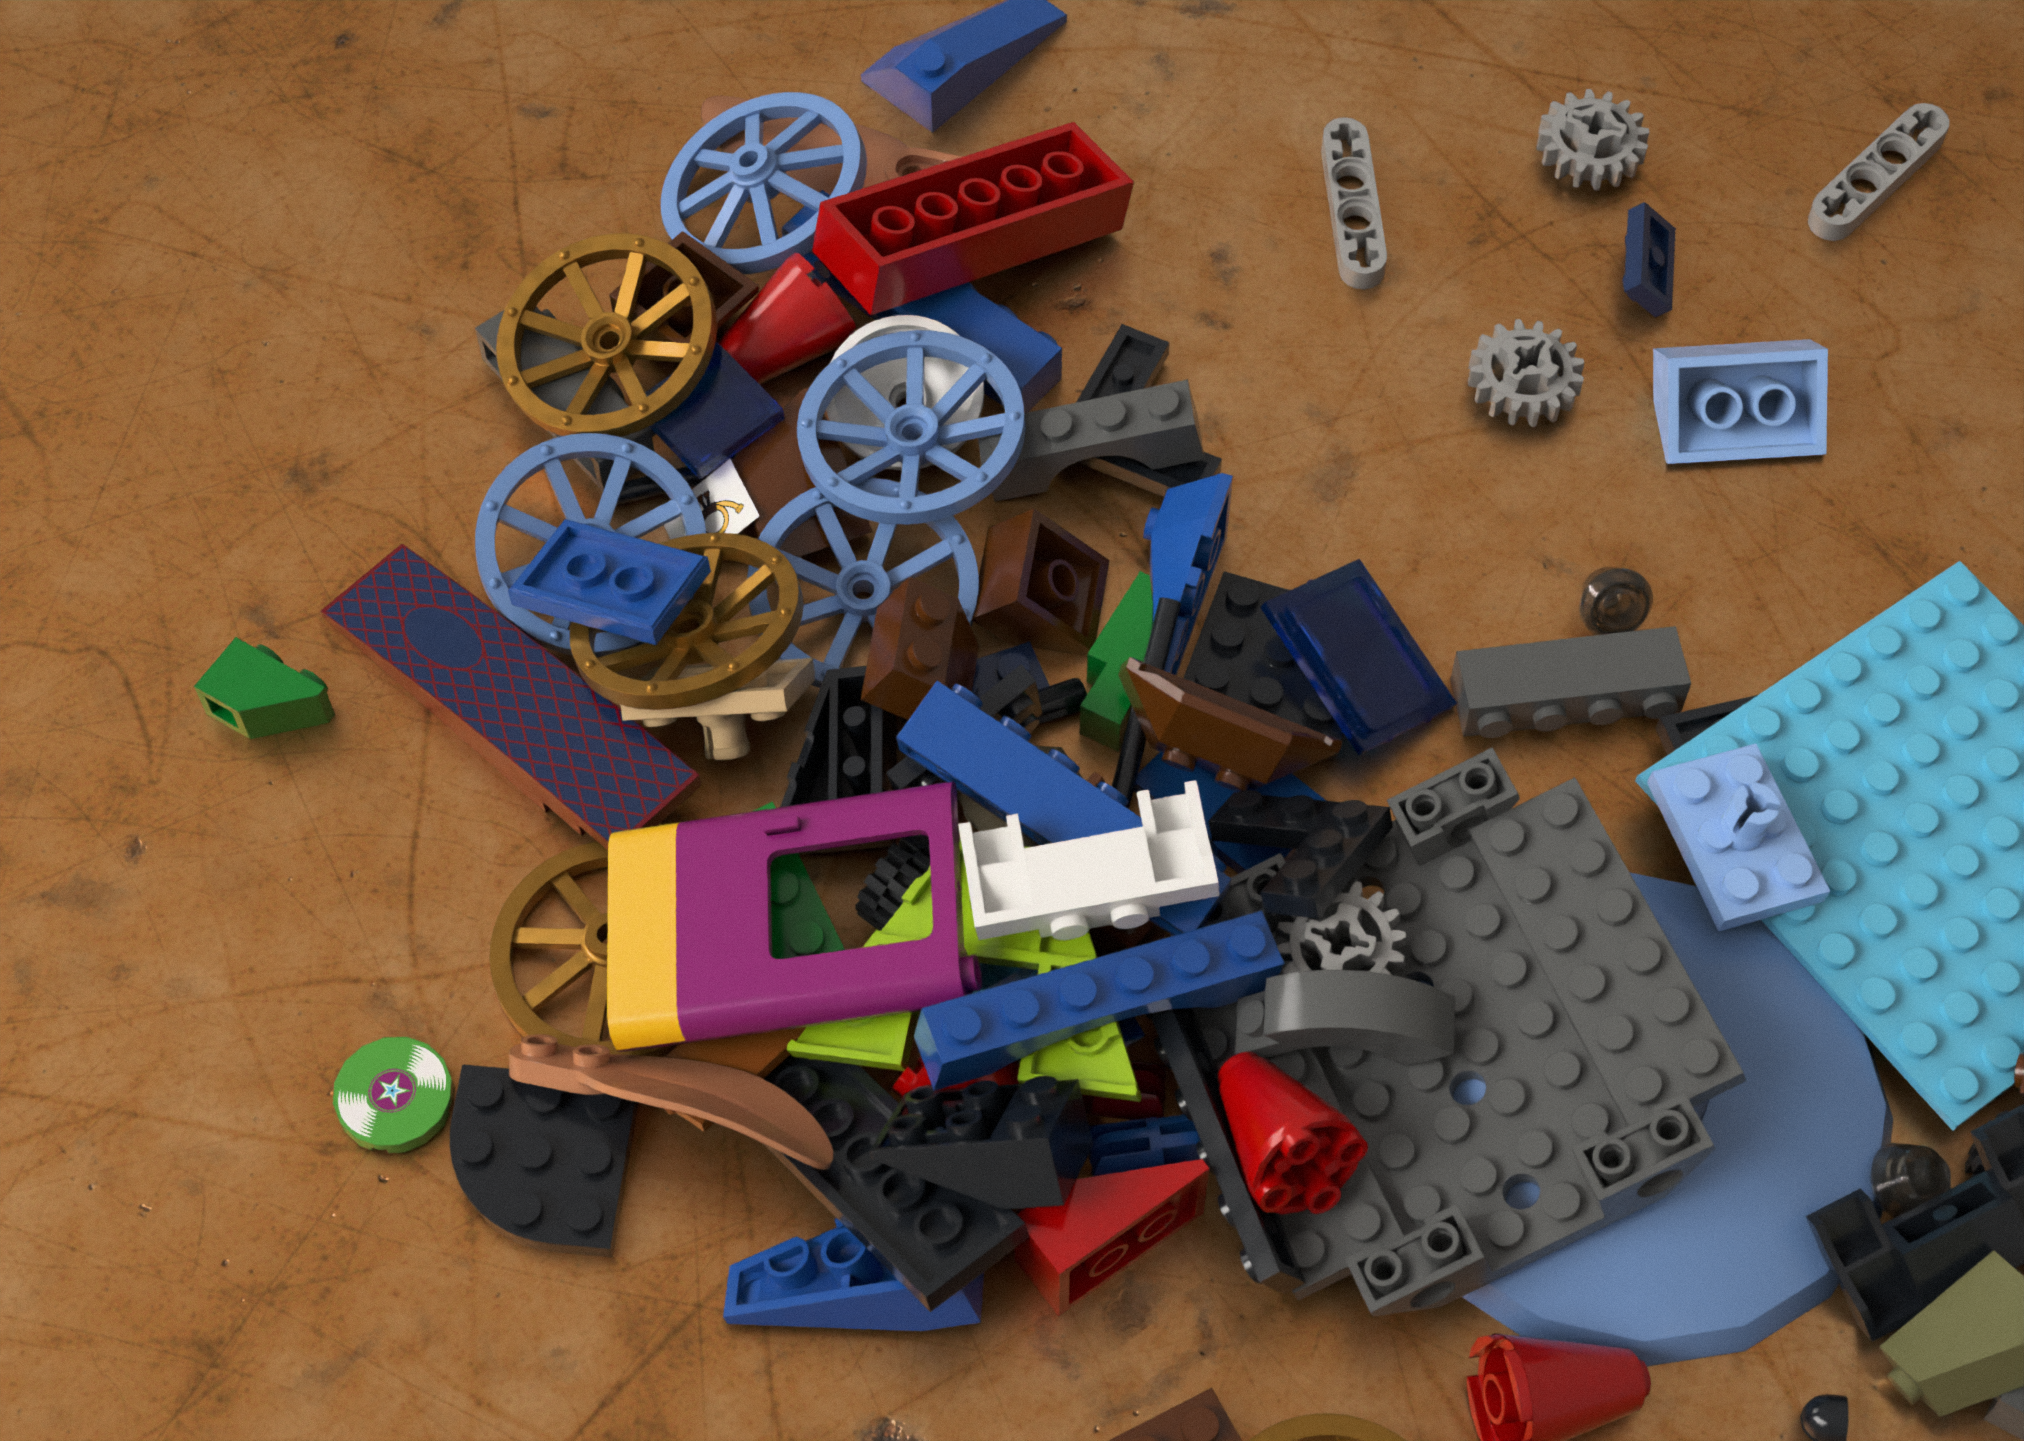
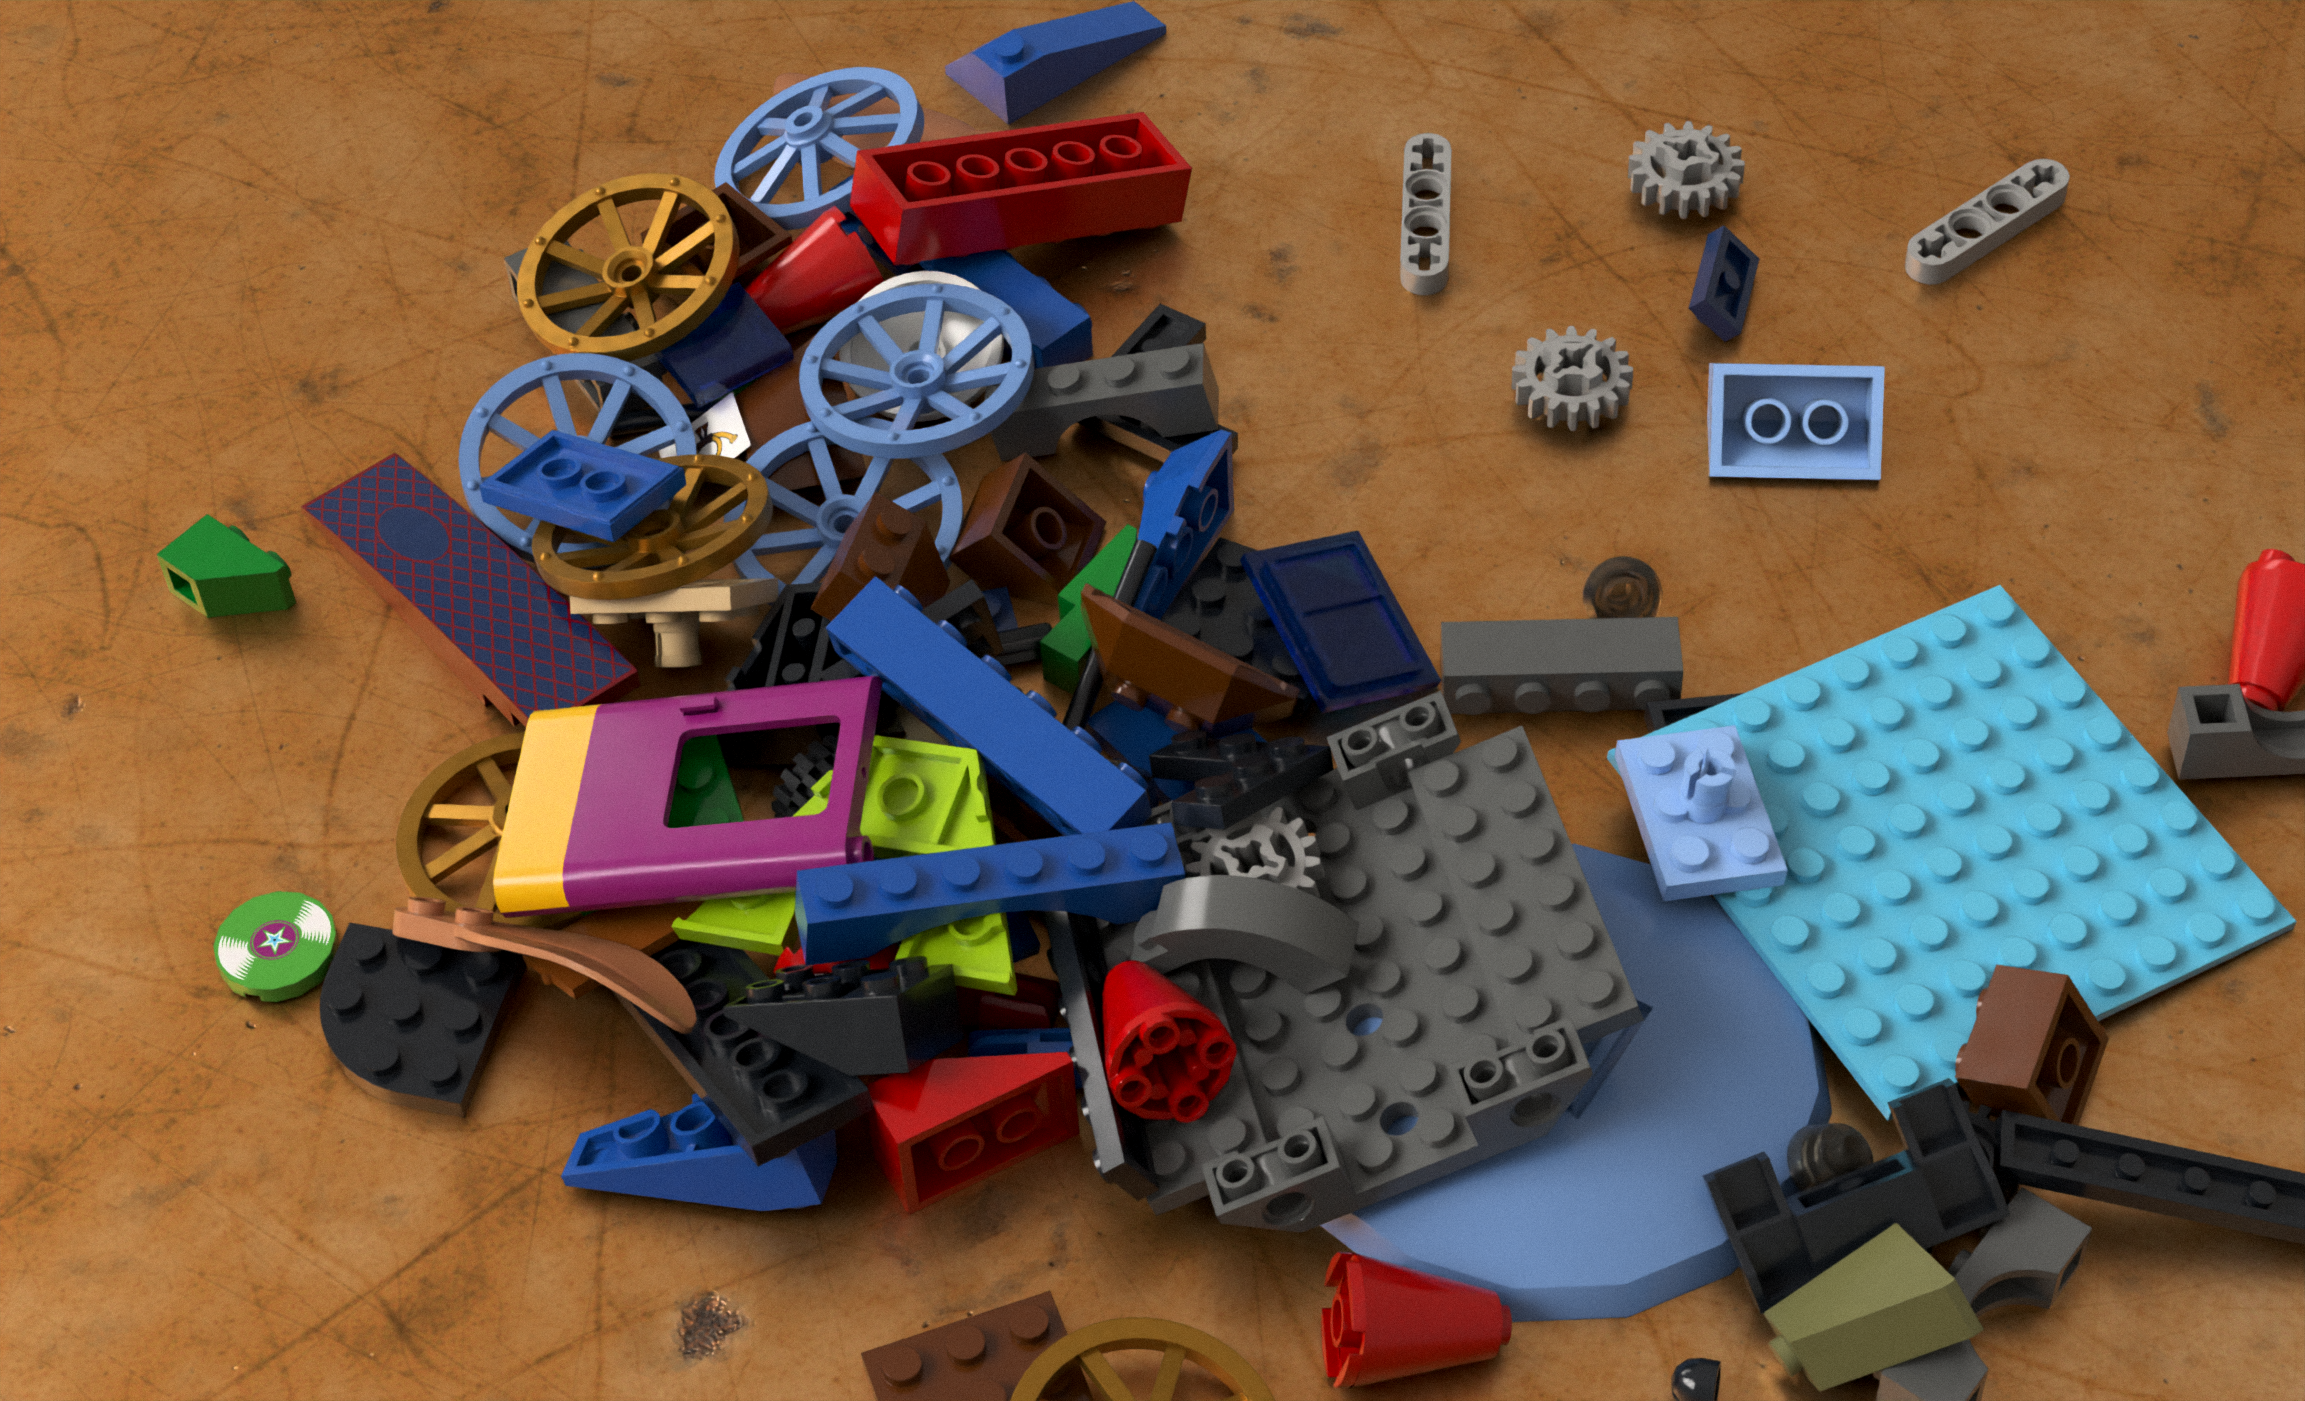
camera: 10 degrees right, 10 degrees down
white bracket [958,780,1219,940] -> none

